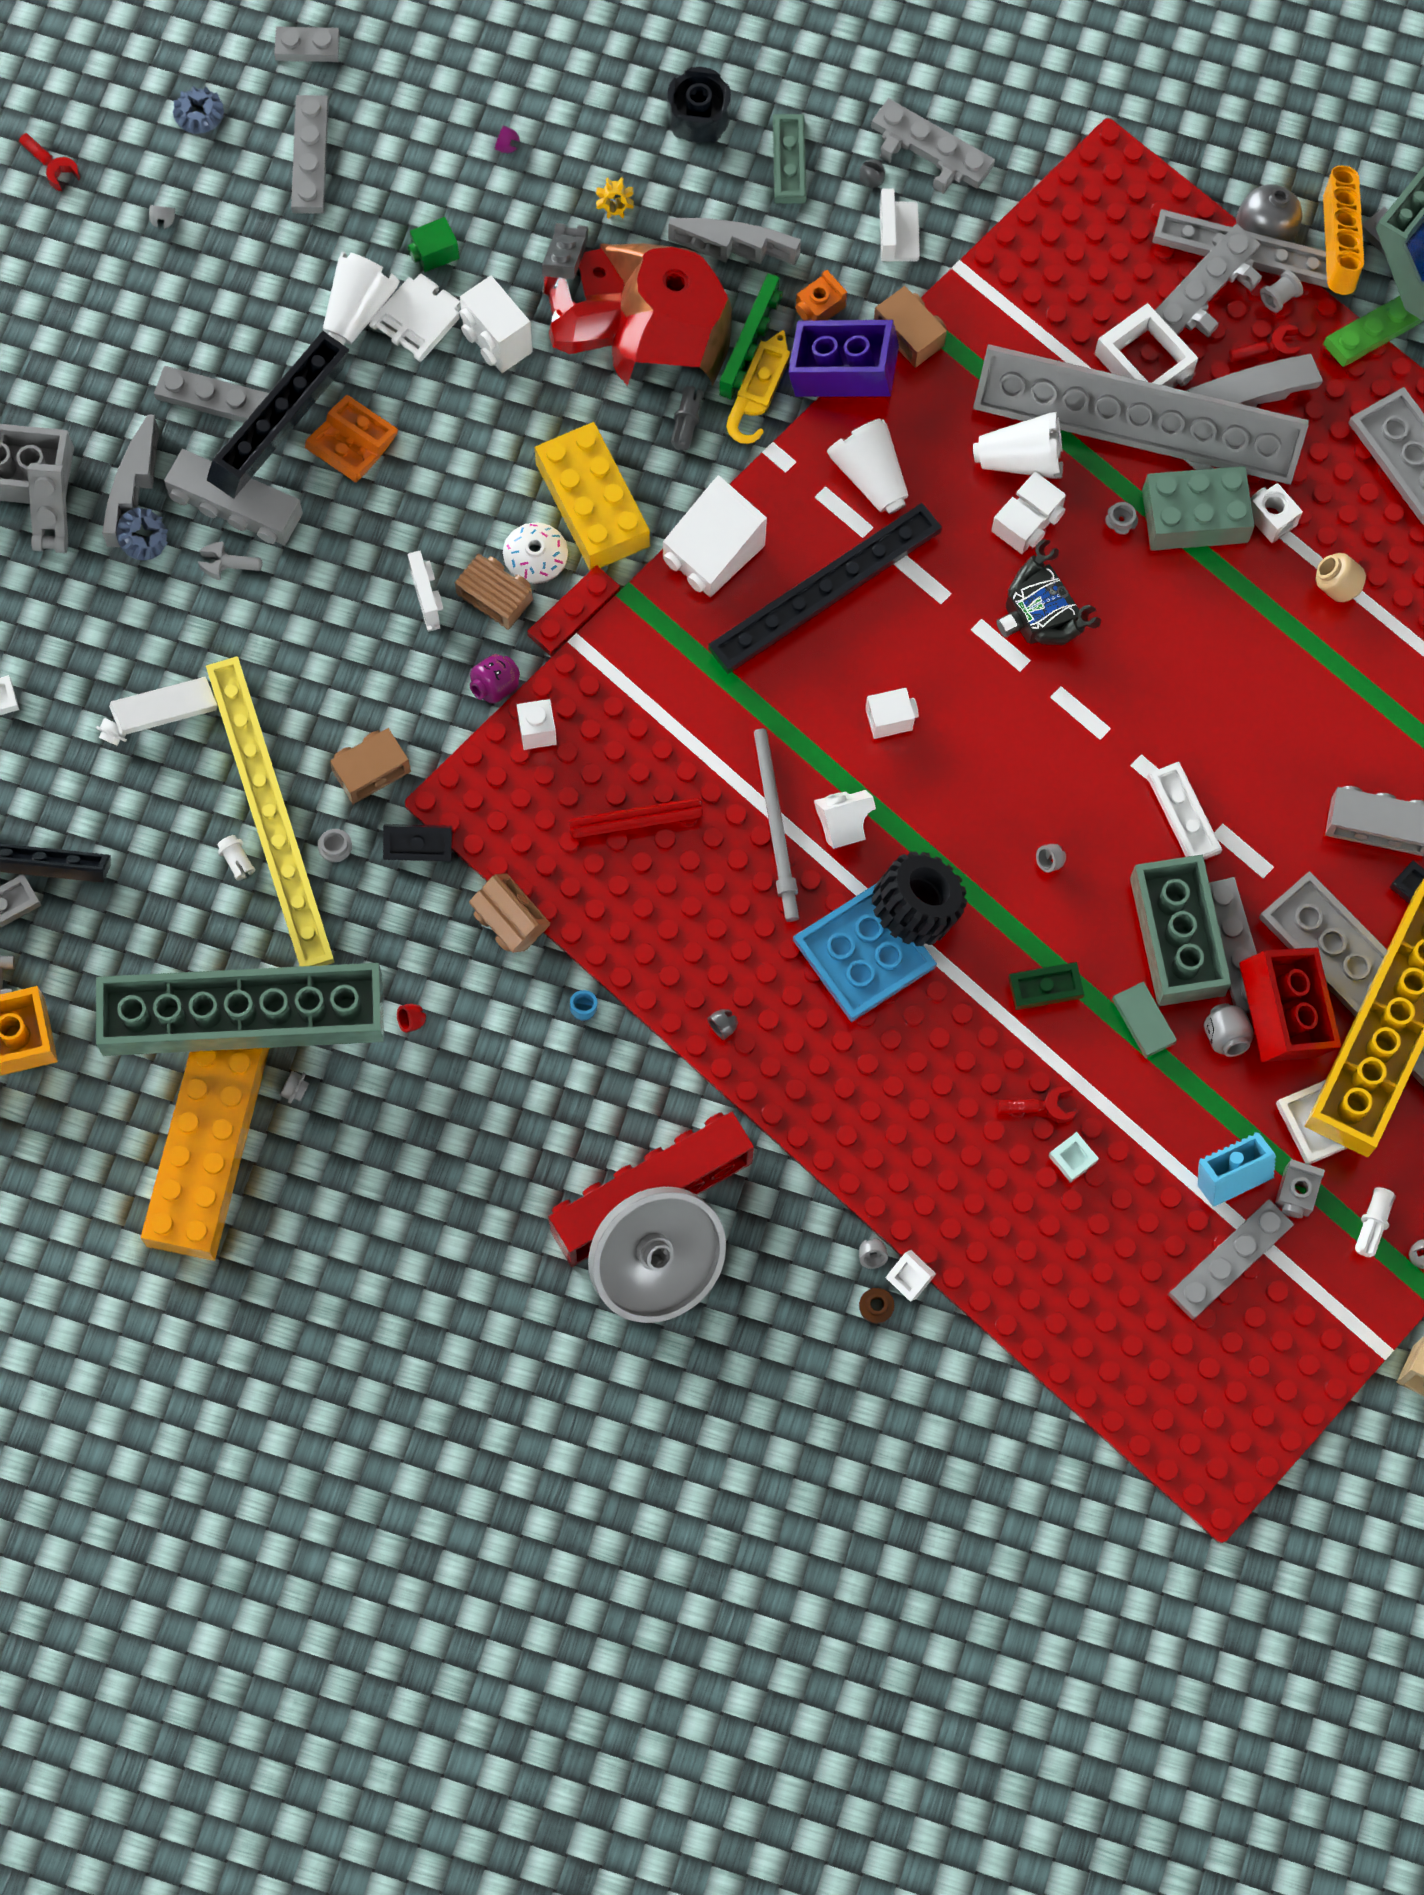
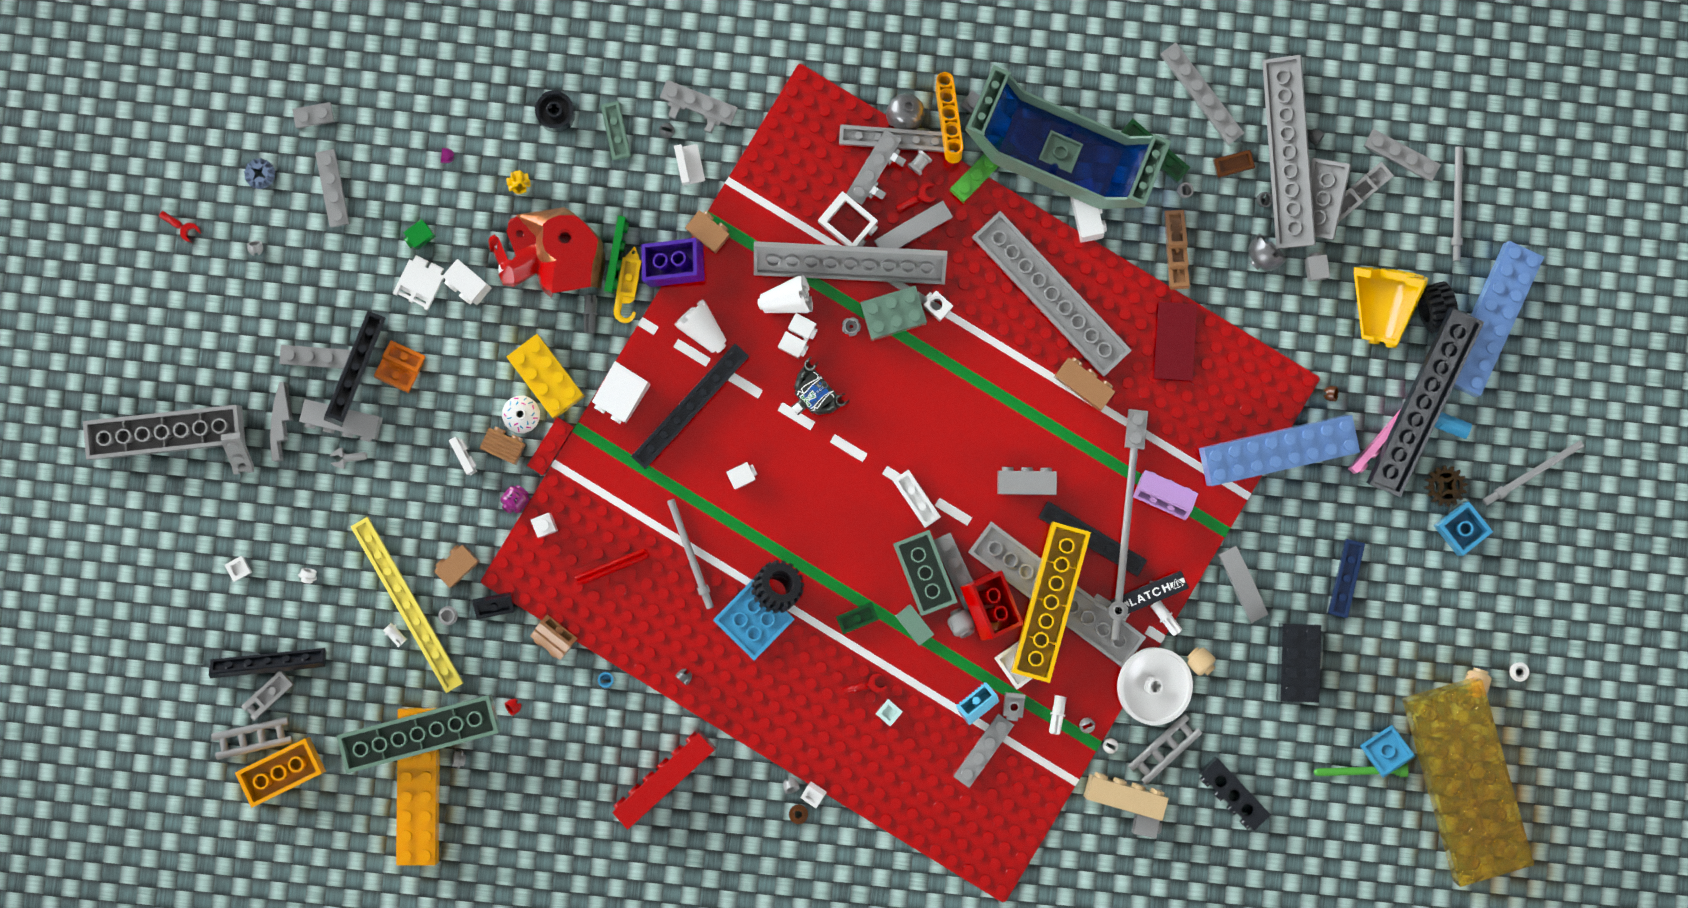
camera: 10 degrees left, 15 degrees up
white tile [110,677,217,736] -> none
sand blue gear [116,507,169,561] -> none
white cone [323,252,399,345] -> none
flat silver plate [542,223,588,279] -> none
light grey dish [588,1187,726,1323] -> none
light grey slope [668,218,801,266] -> none
orange brick [795,270,847,321] -> none
white brick [814,790,876,849] -> none
light grey hinge [1036,844,1066,873] -> none
tan head [1316,553,1366,602] -> none

